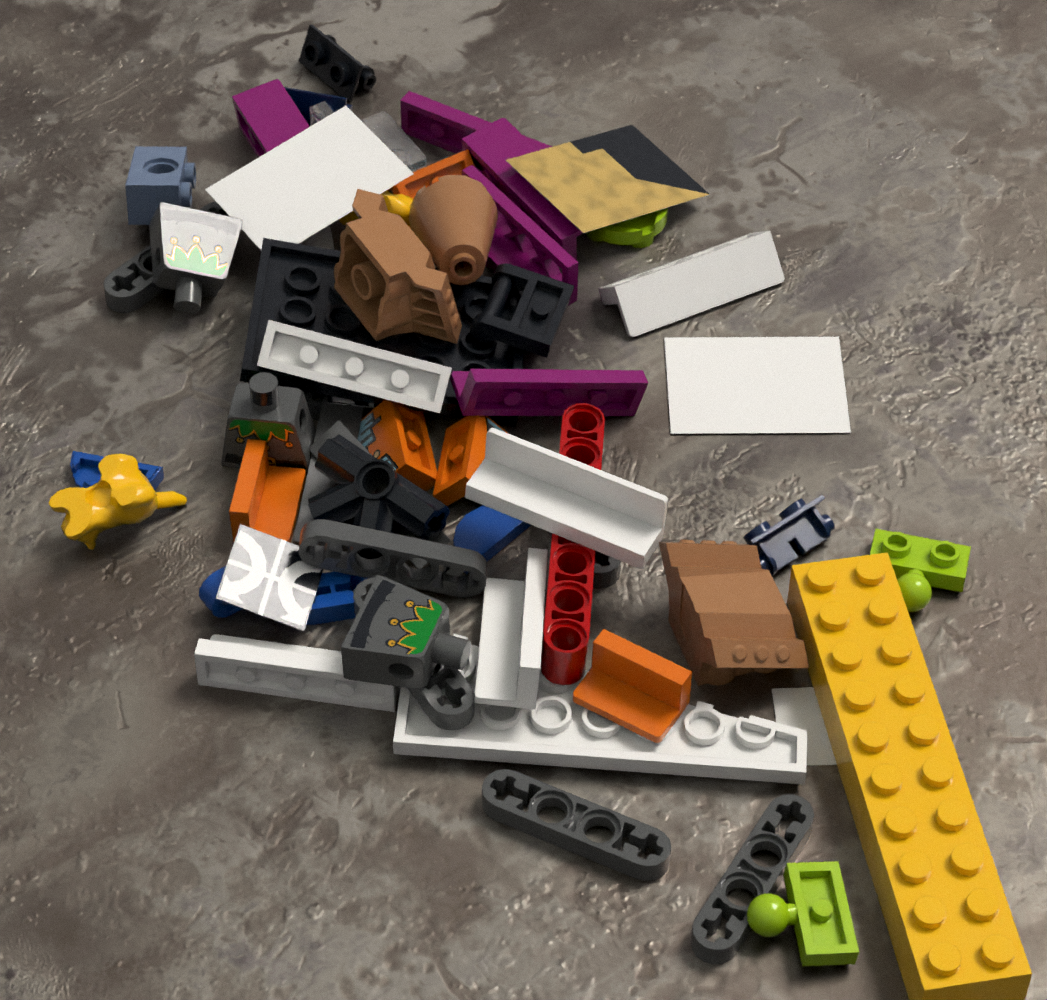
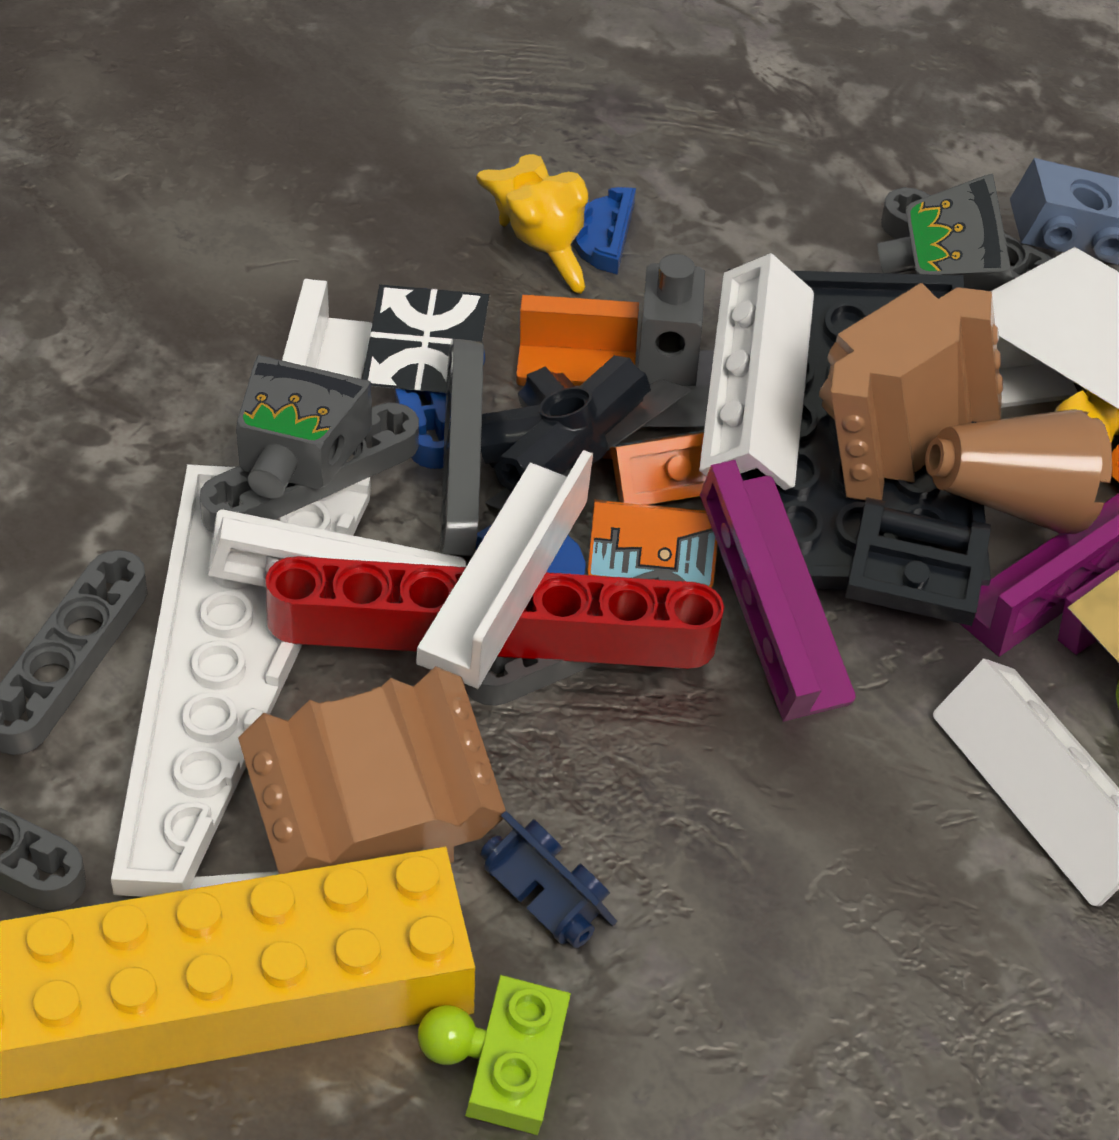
camera: 85 degrees right, 0 degrees up
orange panel [573,629,692,743] -> none
white sticker [664,337,851,434] -> none

